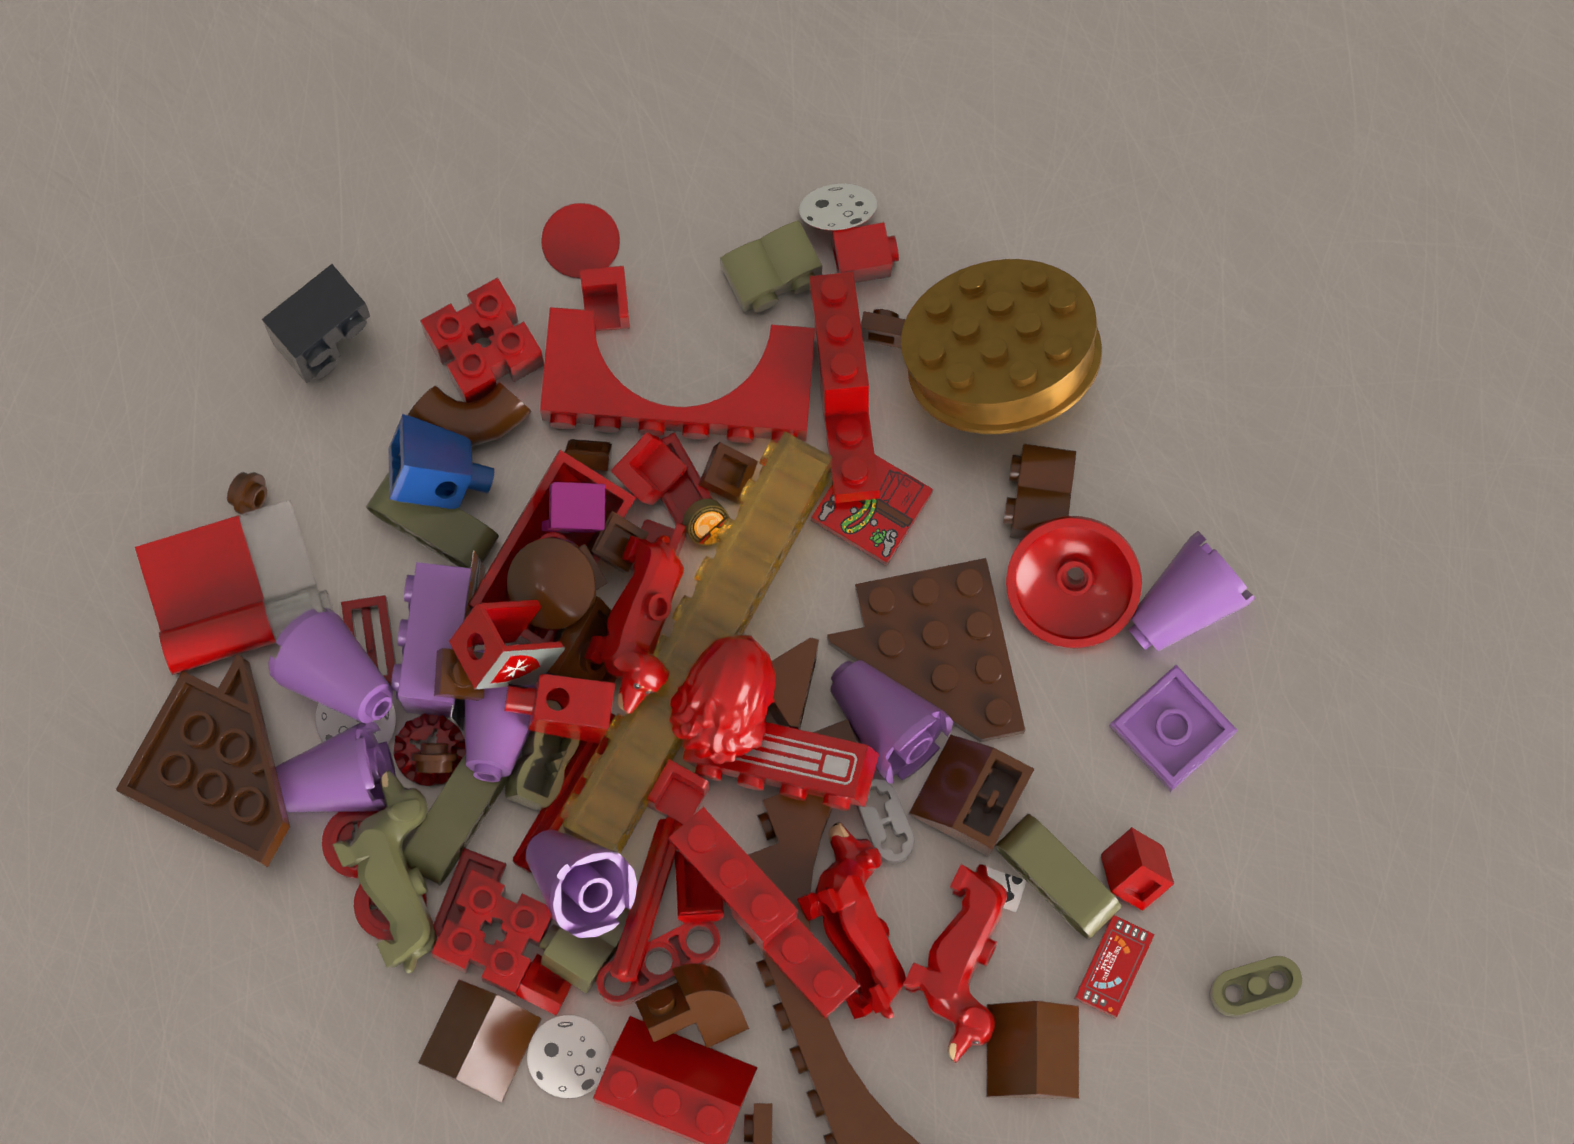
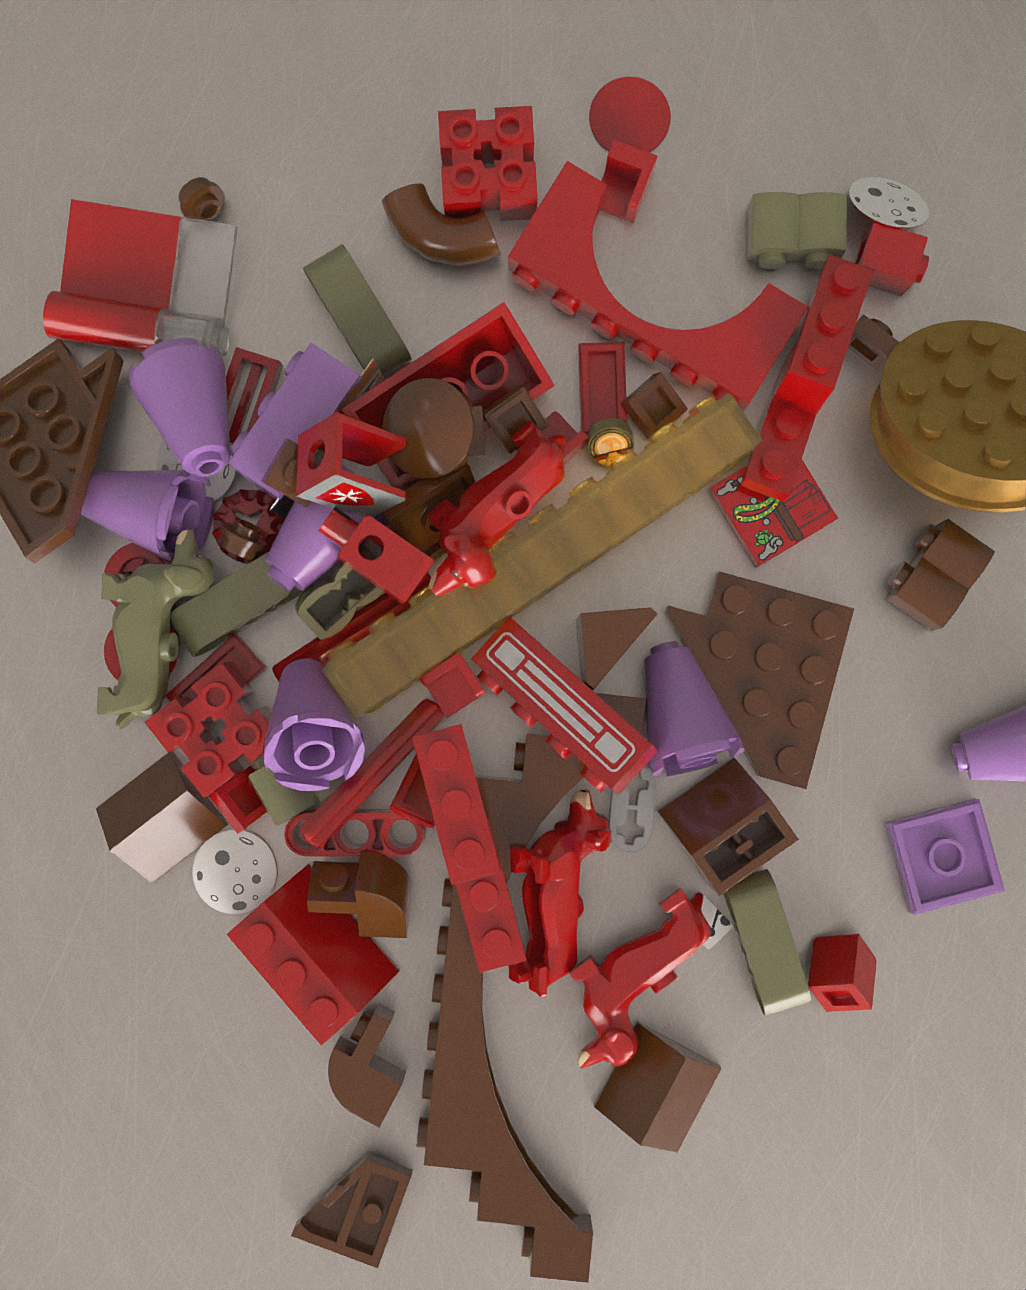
camera: 30 degrees right, 10 degrees up
black brick [262,264,370,383] -> none
blue torso [388,414,494,509] -> none
magenta panel [542,482,605,533] -> none
reddish brown tile [565,439,612,471] -> none
red panel [611,432,688,506] -> none
red piece [669,635,776,764] -> none
red dish [1006,516,1142,648] -> none
red tile [1074,915,1155,1019] -> none
olive plate [1210,956,1302,1017] -> none

